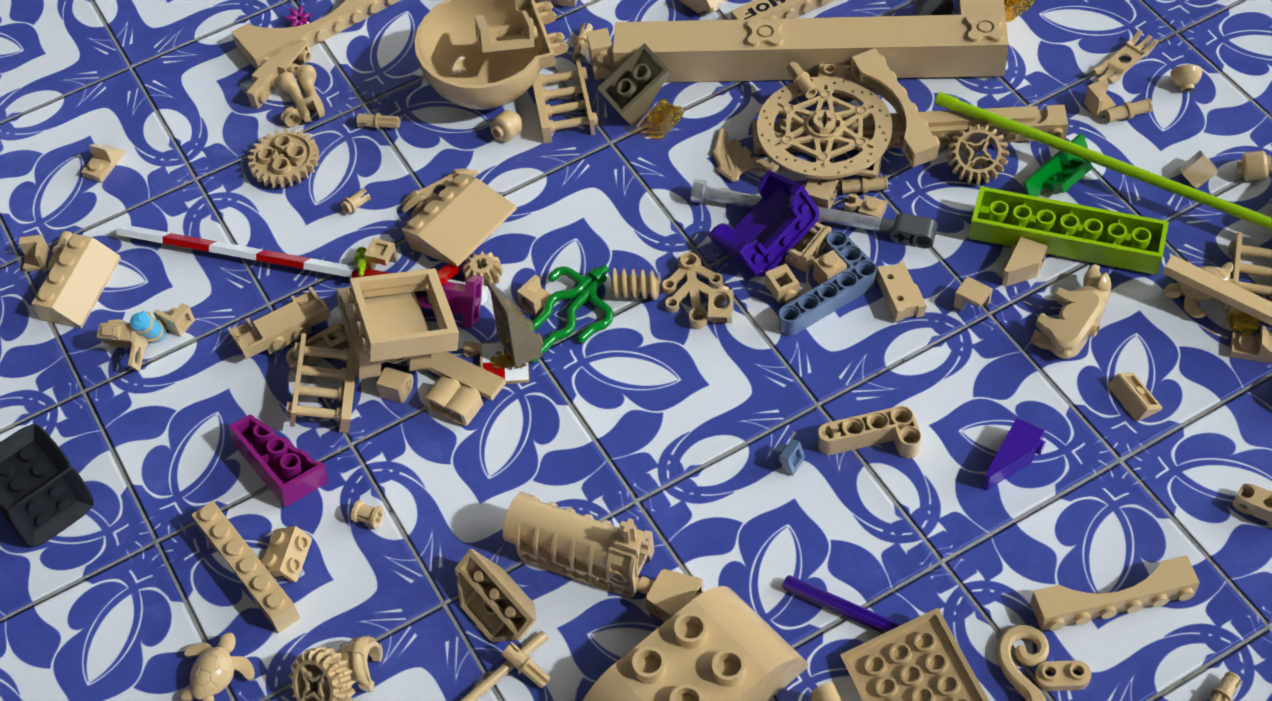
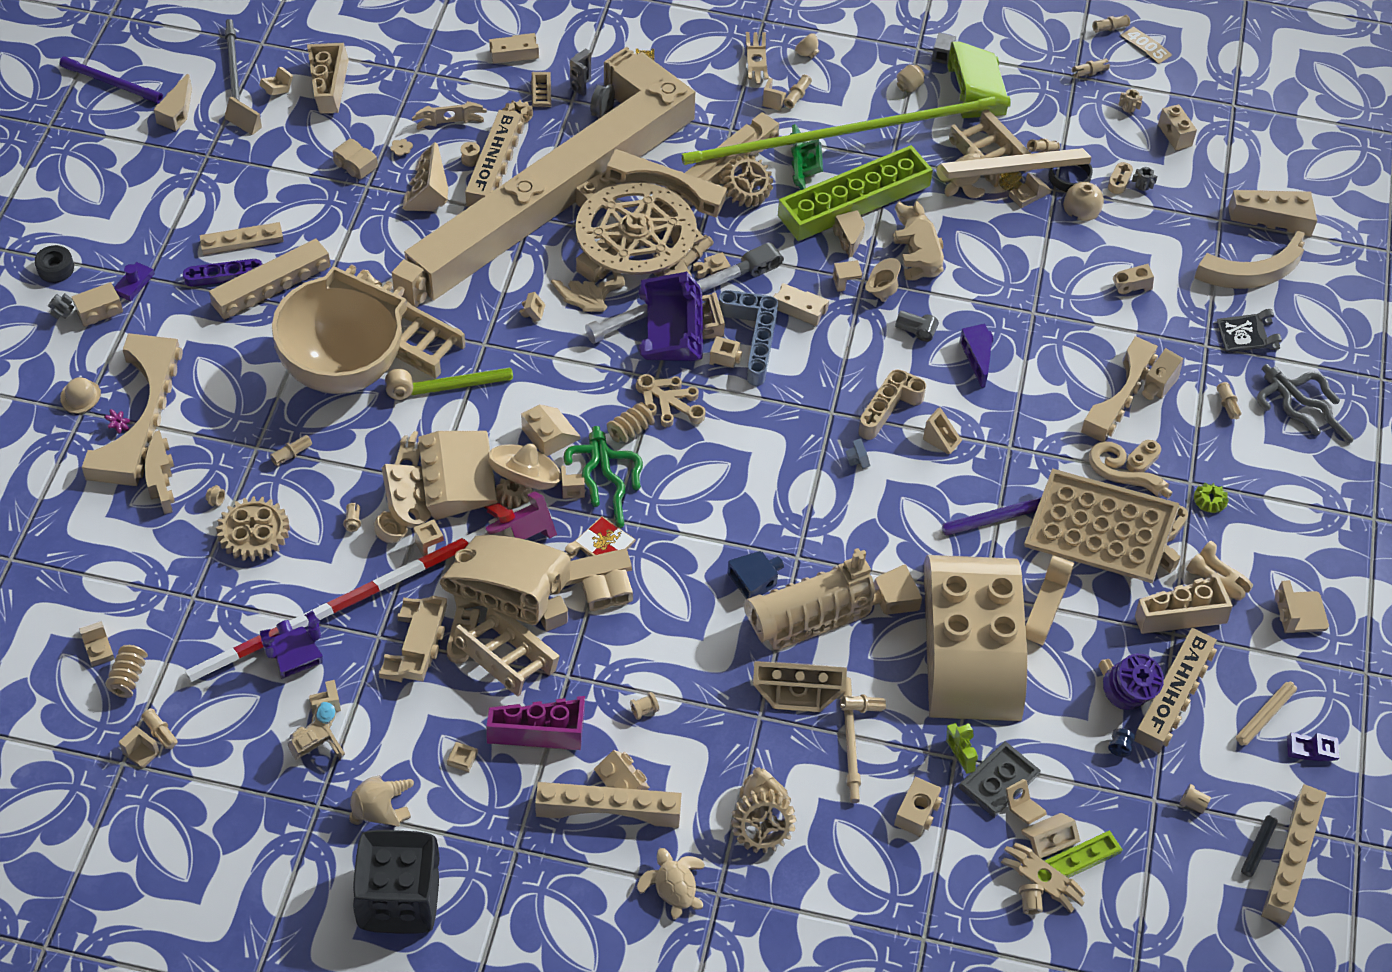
camera: 55 degrees left, 0 degrees up
tan slope [31,233,121,329] -> none
tan piece [277,65,325,123] -> none
tan window [346,268,459,362] -> none
lime piece [354,247,367,277] -> none
tan window [474,10,538,53] -> none
dark tan slope [489,283,544,366] -> none
dark tan slope [597,43,671,125] -> none
clear yellow piece [647,99,684,139] -> none
tan brick [707,286,734,323] -> none
tan axle [786,62,818,99] -> none
tan brick [813,250,847,285] -> none
tan slope [1108,372,1163,421] -> none
tan panel [1179,150,1219,189] -> none
none -> tan piece [105,645,148,698]
none -> dark purple torso [260,610,323,679]
none -> tan piece [349,775,414,827]
none -> tan hair [374,511,408,543]
none -> tan plate [381,464,431,528]
none -> lime axle [411,367,513,395]
none -> tan tile [447,742,478,772]
none -> tan hat [488,444,562,490]
none -> tan tile [519,292,545,322]
none -> tan slope [521,404,581,456]
none -> dark blue torso [727,551,784,599]
none -> tan piece [865,258,901,302]
none -> dark grey piece [895,310,939,342]
none -> tan slope [923,408,962,454]
none -> tan torso [1142,348,1184,400]

